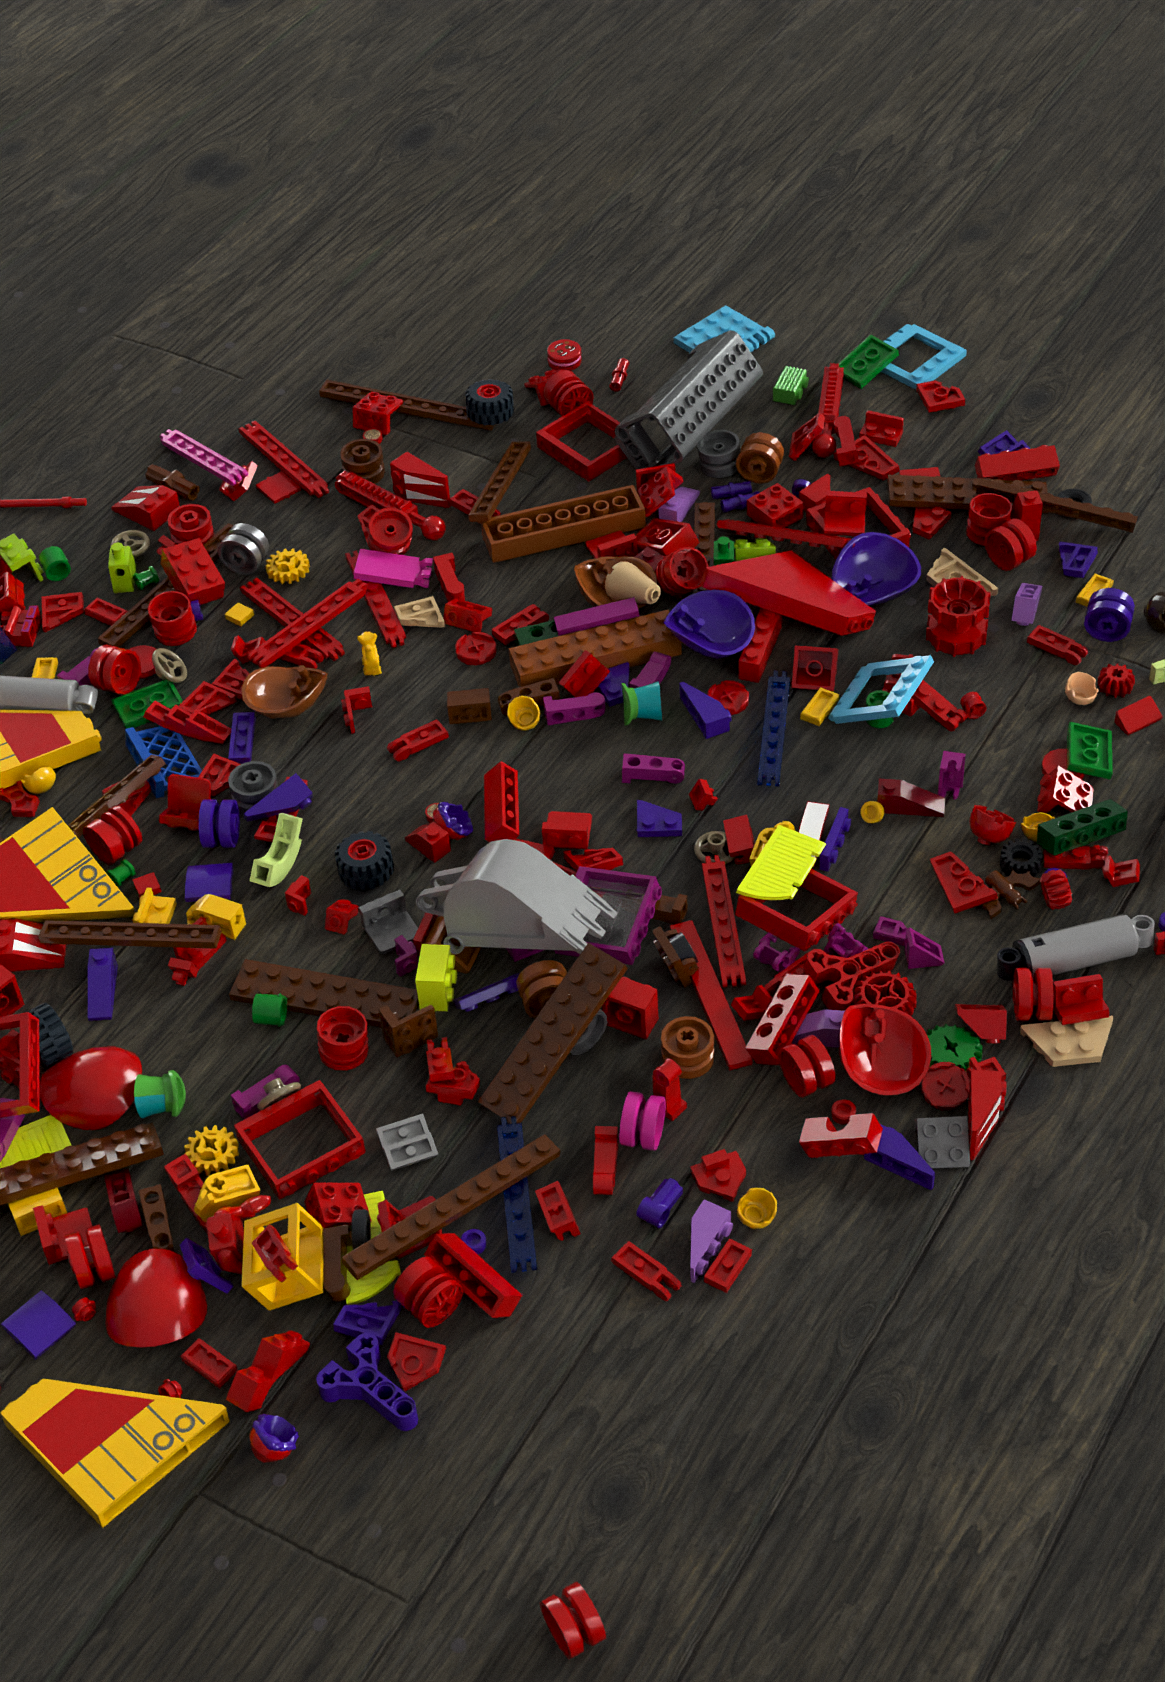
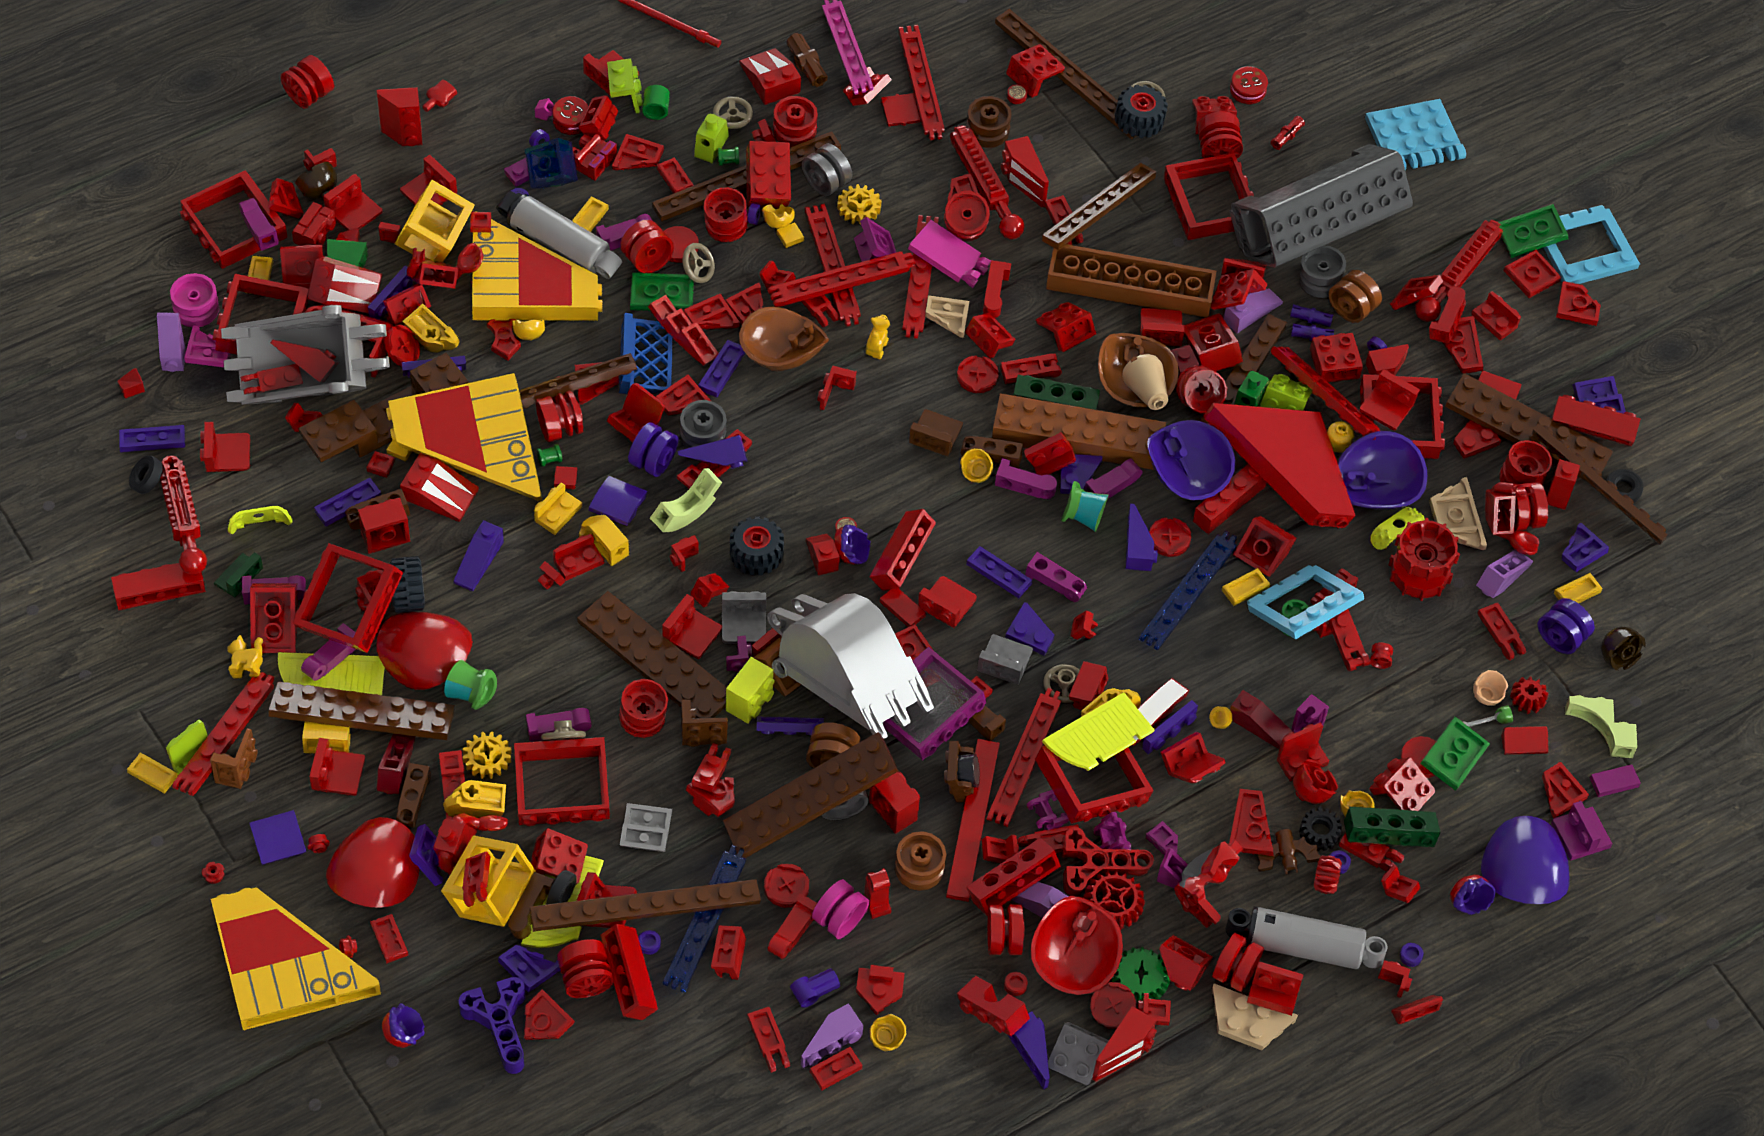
camera: 20 degrees right, 10 degrees up
reddish brown plate [38,920,222,949] -> none
red wheel [65,1224,116,1289] -> none
red arch [226,1331,310,1412] -> none
green piece [252,993,287,1027] -> none
red hinge [387,719,449,762] -> none
magenta tile [554,597,640,636] -> none
red wing [564,848,623,872] -> none
bright green brick [773,365,809,405] -> none
none -> red bracket [662,594,722,659]
none -> yellow hair [762,204,795,228]
none -> red tile [764,864,809,907]
none -> magenta bracket [854,217,896,262]
none -> dark purple plate [967,546,1032,599]
none -> flat silver bracket [977,634,1033,685]
none -> red bracket [1036,302,1096,352]
none -> red bracket [1160,732,1226,783]
none -> red hips [1174,839,1243,928]
none -> red bracket [1277,722,1329,781]
none -> yellow head [1327,421,1355,453]
none -> neon yellow piece [1371,507,1425,550]
none -> bright green hinge [1463,705,1513,727]
none -> red torso [1485,482,1539,555]
none -> red tile [1504,250,1562,298]

